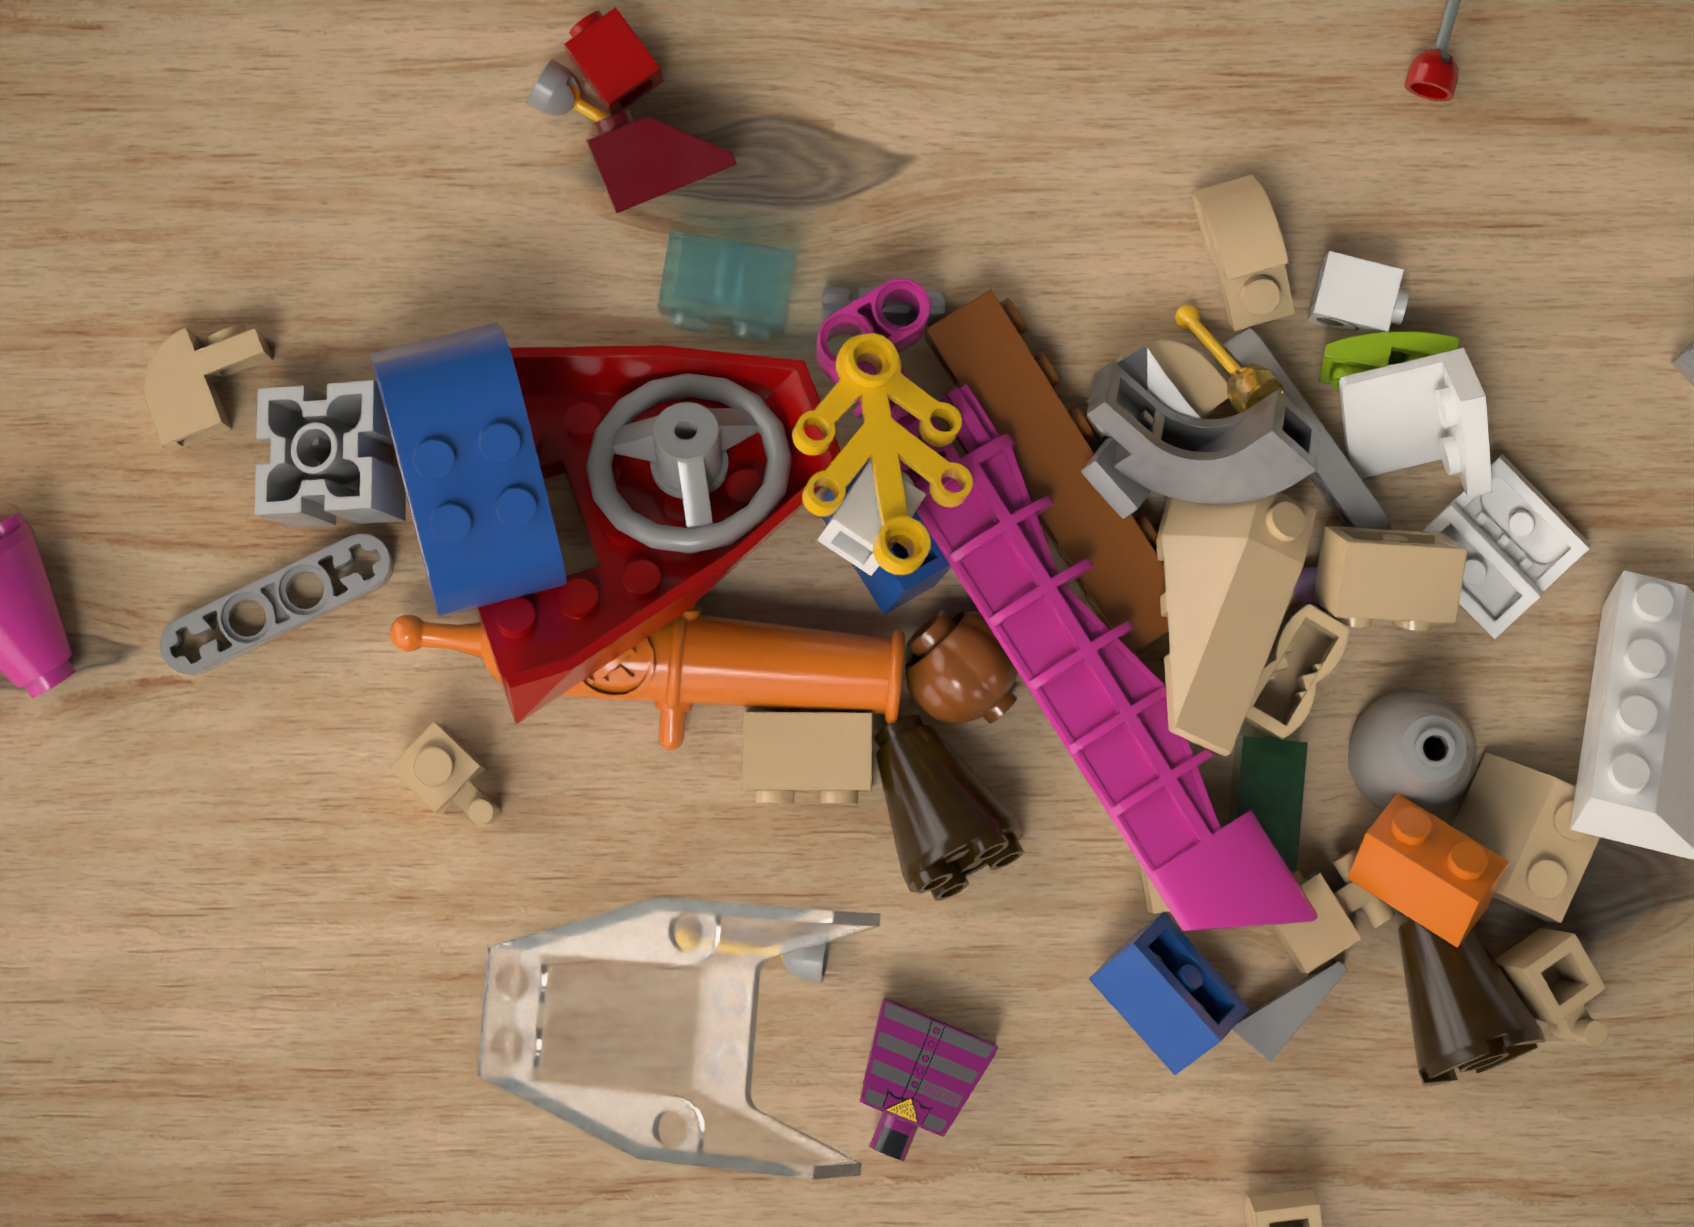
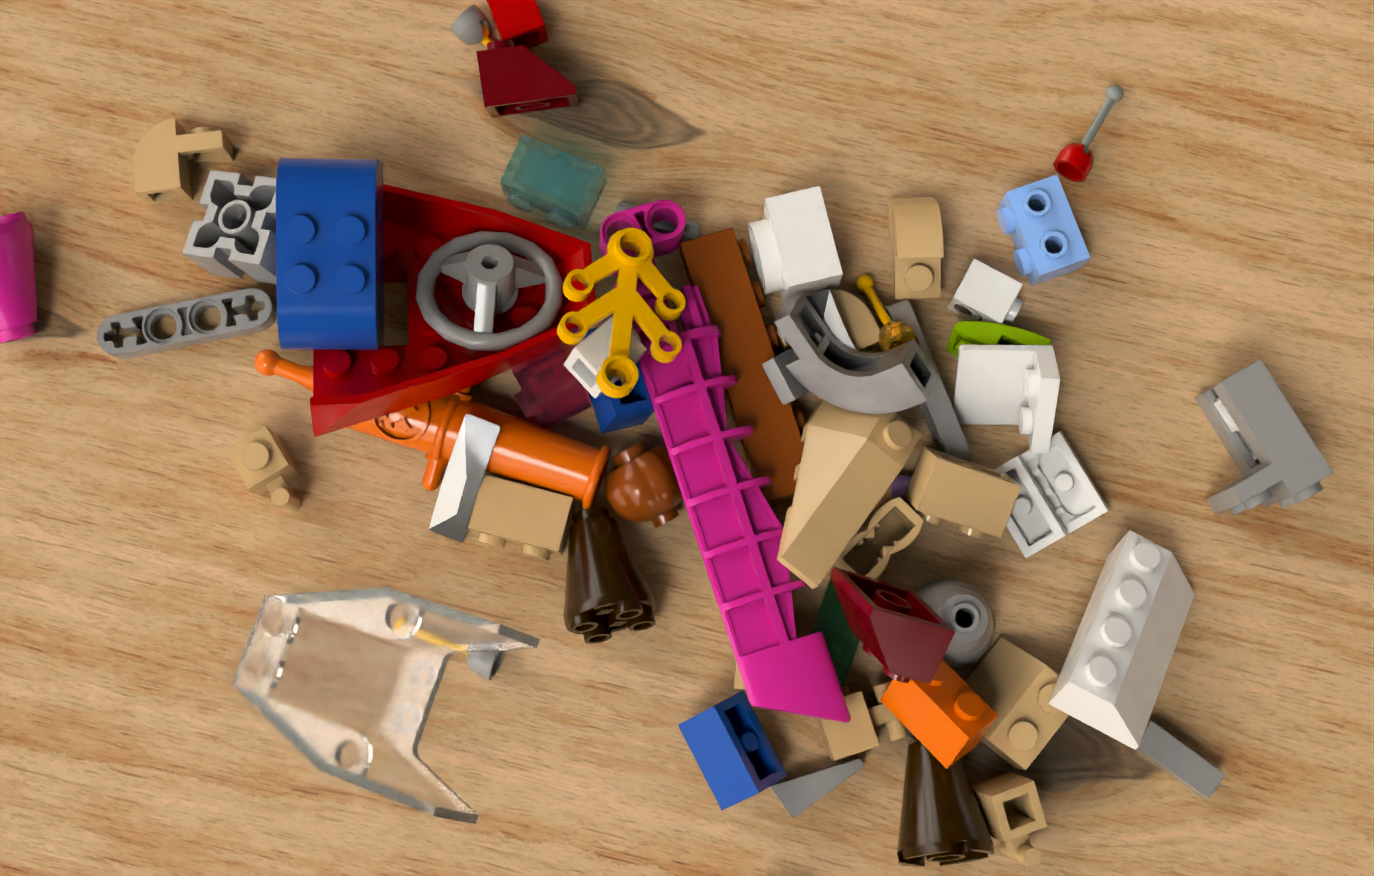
camera: 15 degrees right, 5 degrees down
torso [859,998,998,1161] -> none
none -> sticker [429,414,500,542]
none -> clear pink brick [511,344,592,429]
none -> white piece [748,186,843,307]
none -> dark red slope [830,567,955,684]
none -> light blue brick [997,174,1091,286]

